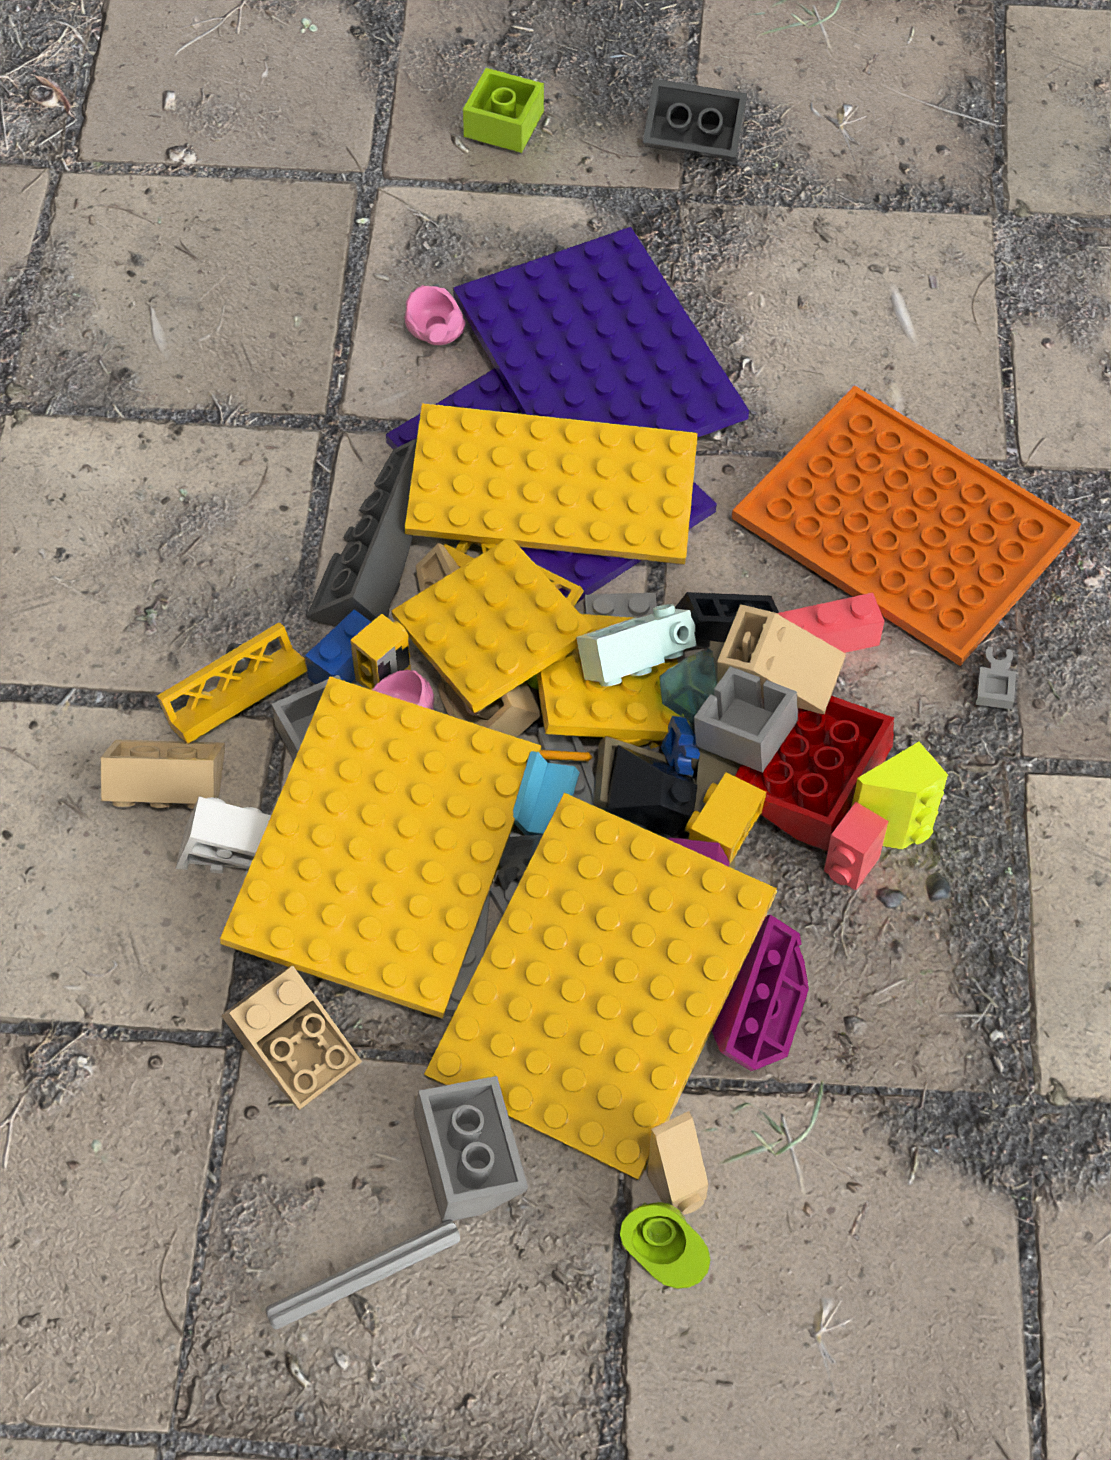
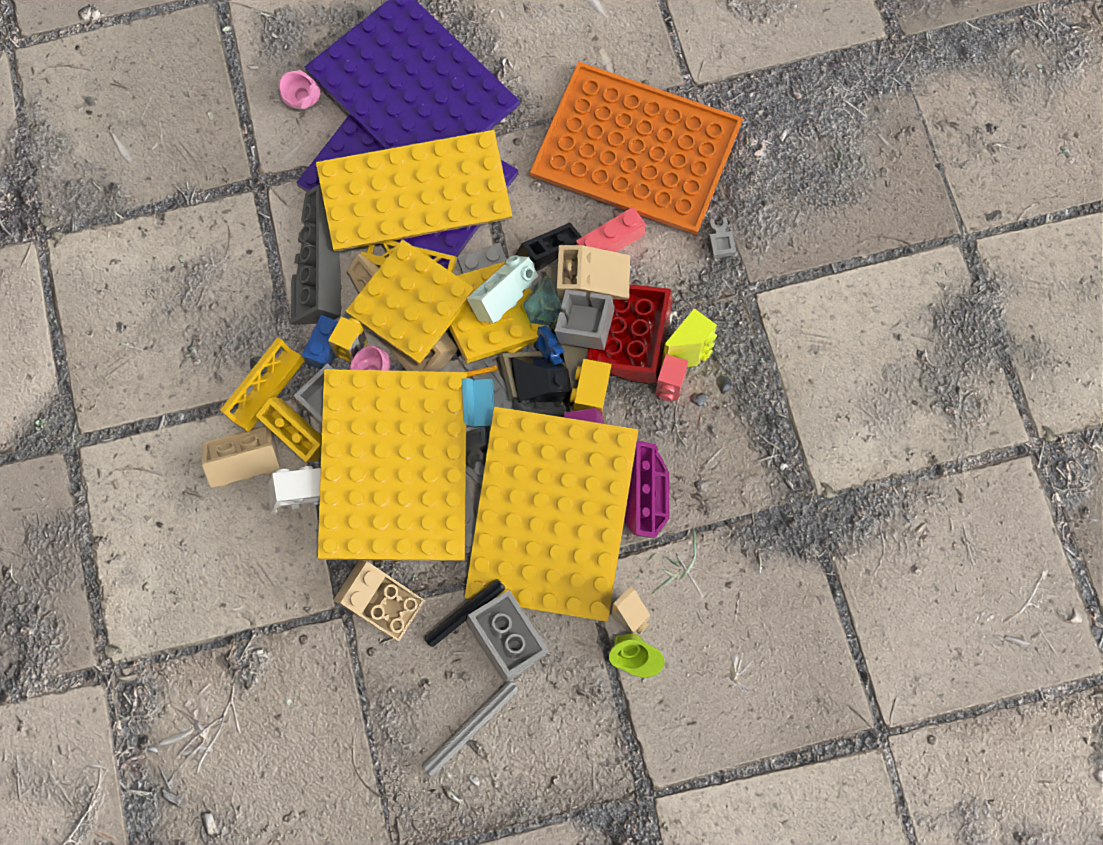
camera: 15 degrees left, 15 degrees up
none -> yellow brick [255,398,322,463]
none -> black axle [424,579,505,647]

